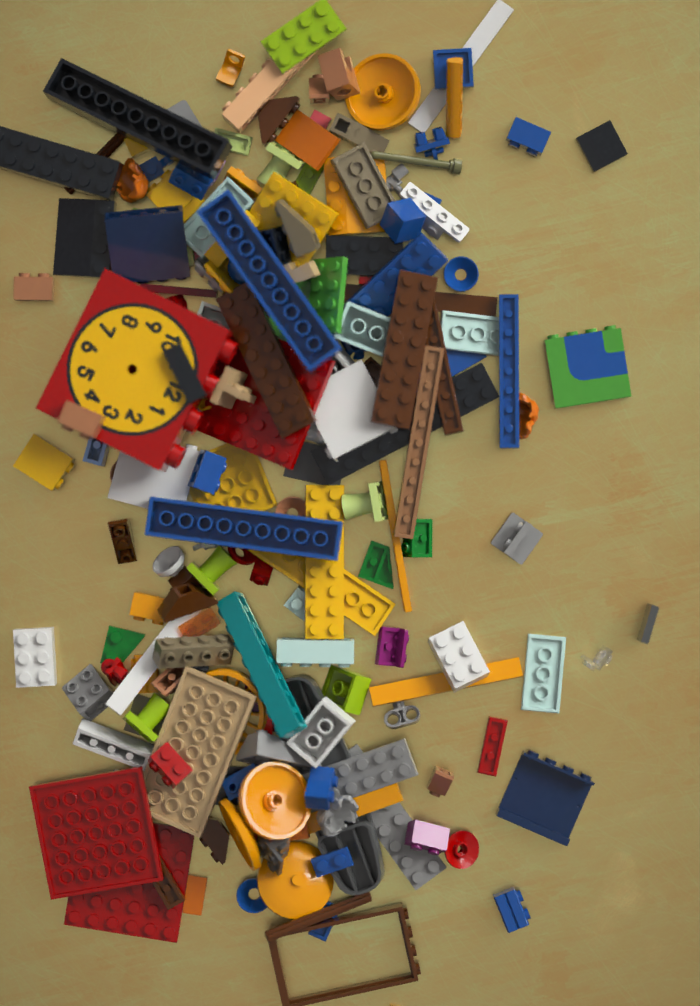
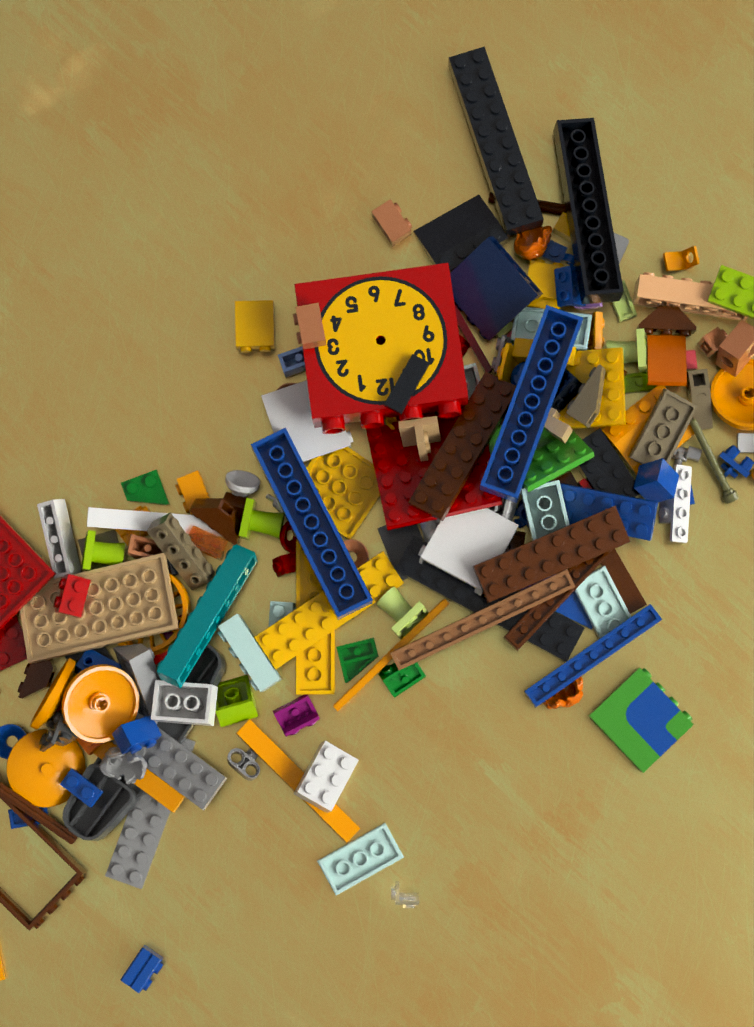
camera: 60 degrees right, 5 degrees down
white brick [13,627,57,688] -> none
light grey bracket [62,664,114,721] -> none
red hips [101,657,129,686] -> none
reddish brown slope [108,519,137,564] -> none
blue brick [187,450,227,494] -> none
brick [404,819,450,855] -> none
nougat slope [427,766,454,797] -> none
blue piece [444,256,479,292] -> none
red dish [445,830,479,869] -> none
red tile [477,716,508,777] -> none
light grey bracket [491,513,543,565] -> none
dark blue panel [496,750,595,846] -> none
dark grey tile [637,603,659,644] -> none

